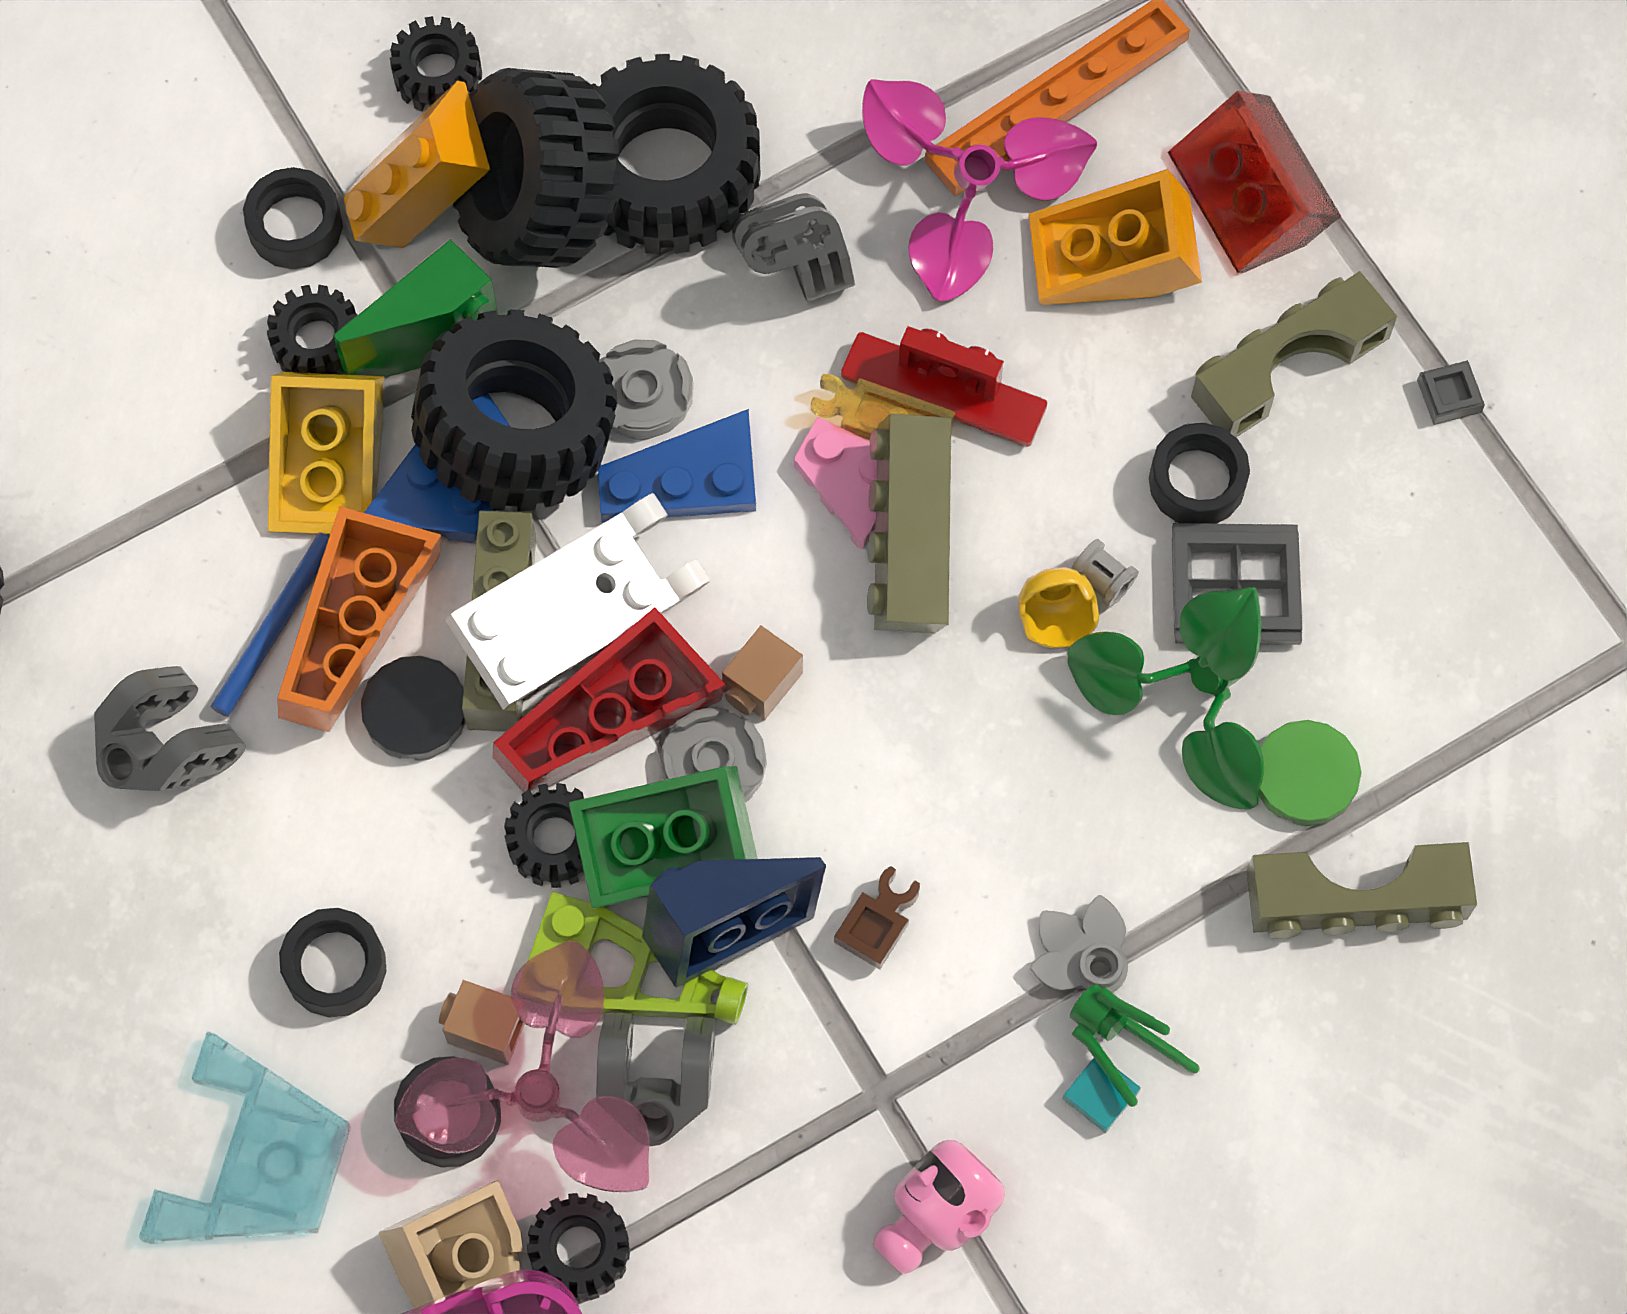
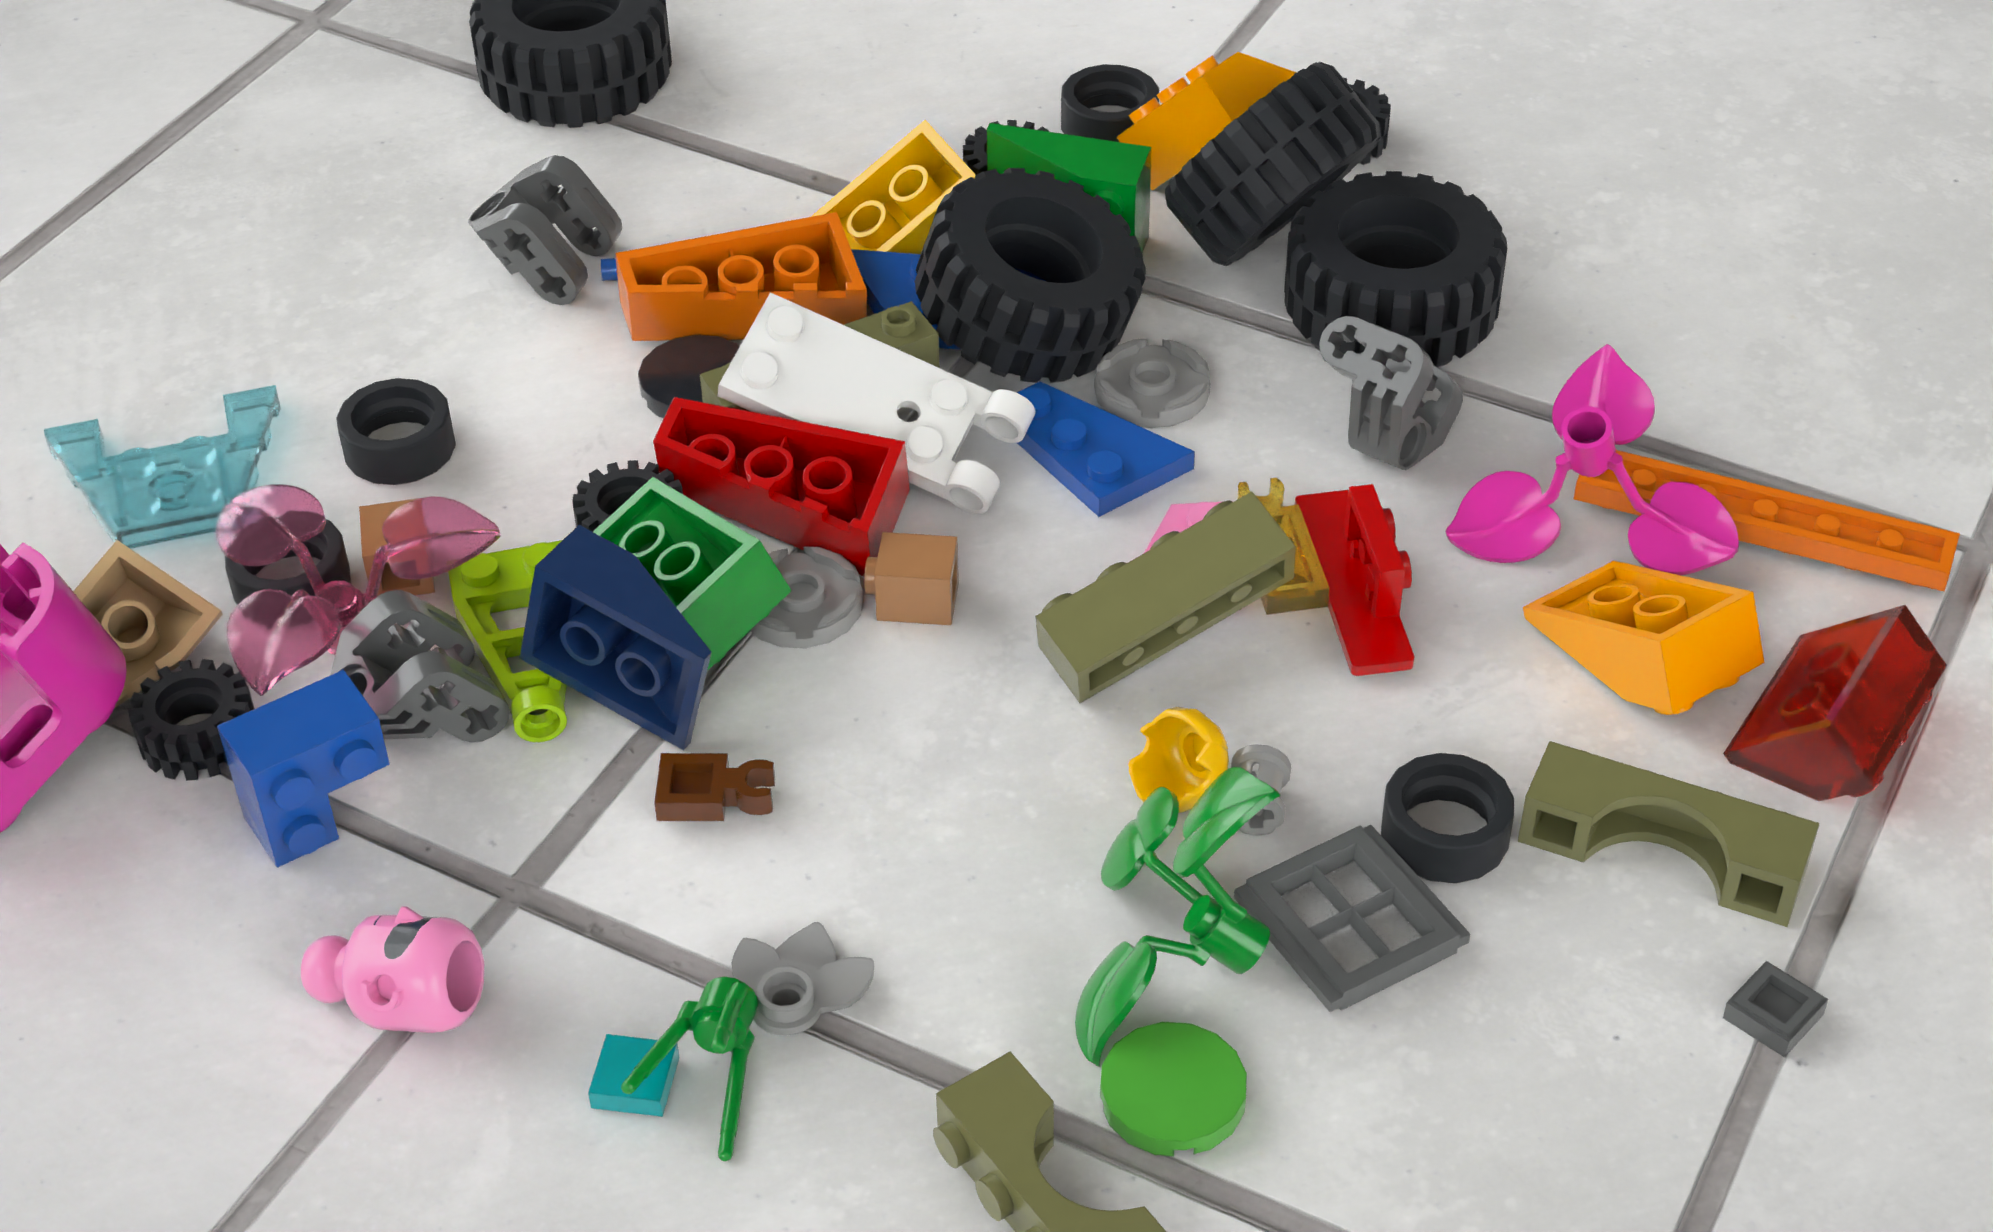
camera: 60 degrees right, 25 degrees down
none -> blue brick [217,669,390,868]

